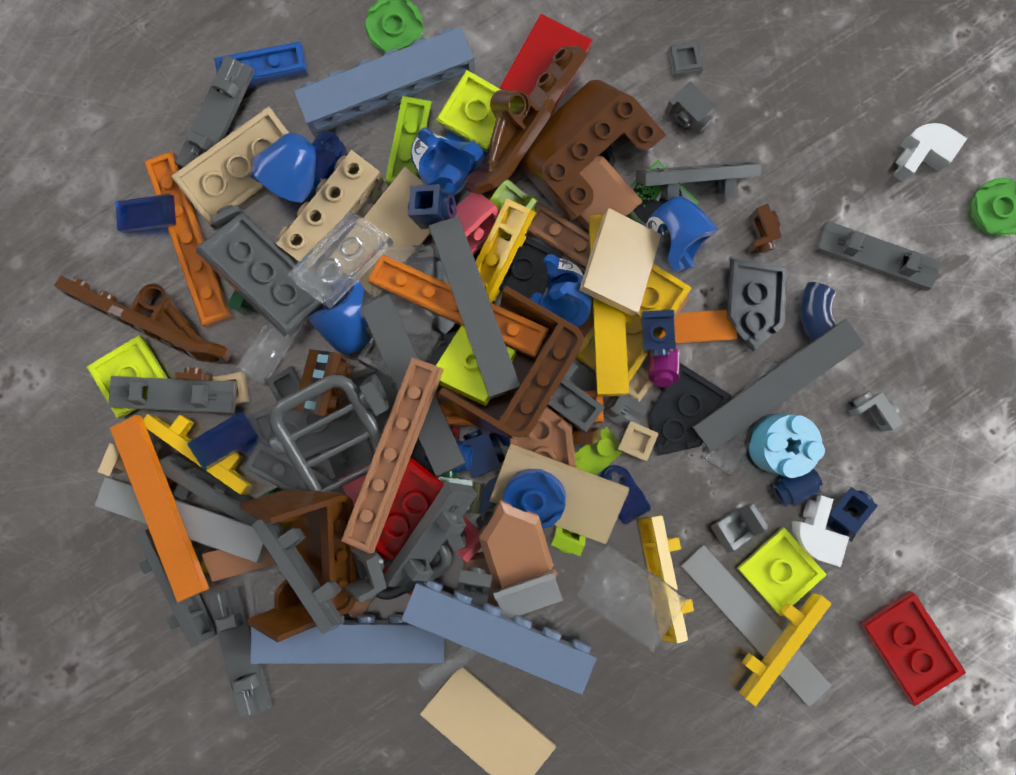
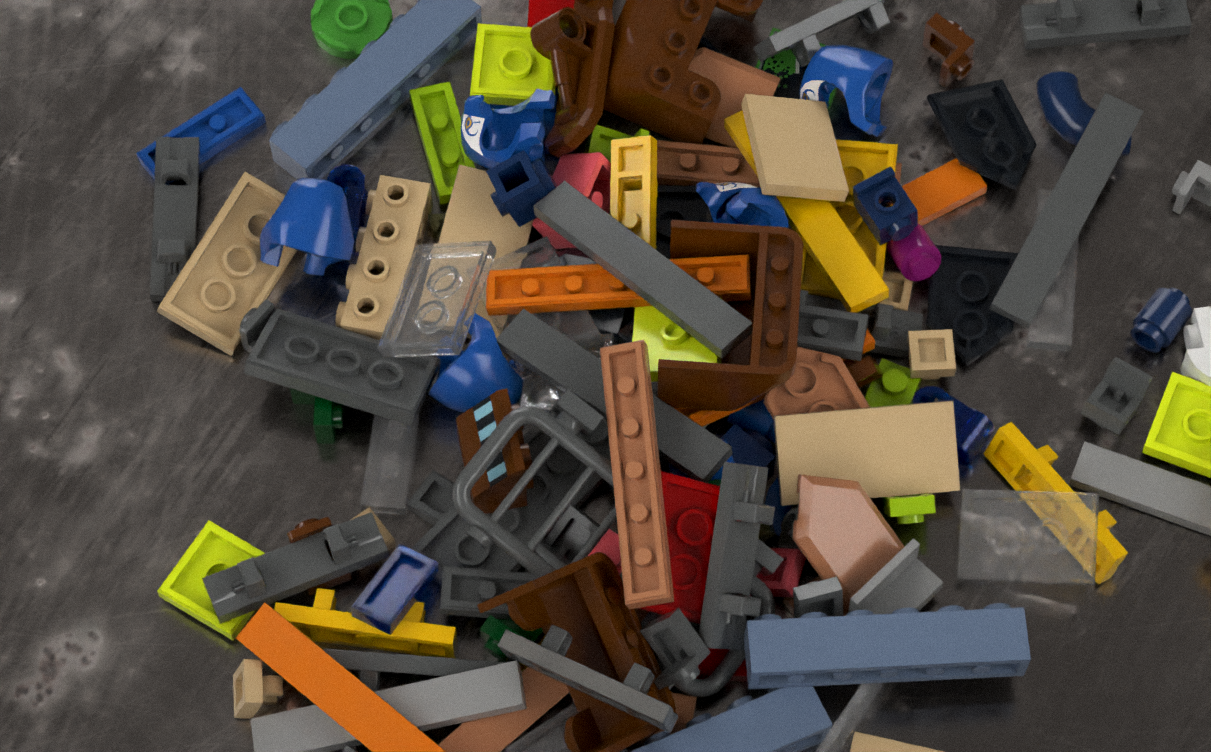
camera: 25 degrees left, 20 degrees down
reddish brown piece [54,275,231,363] -> none
clear blue tile [115,194,176,233] -> none
orange tile [144,151,233,327] -> none
blue tile [503,469,566,529] -> none
medium azure brick [749,413,825,478] -> none

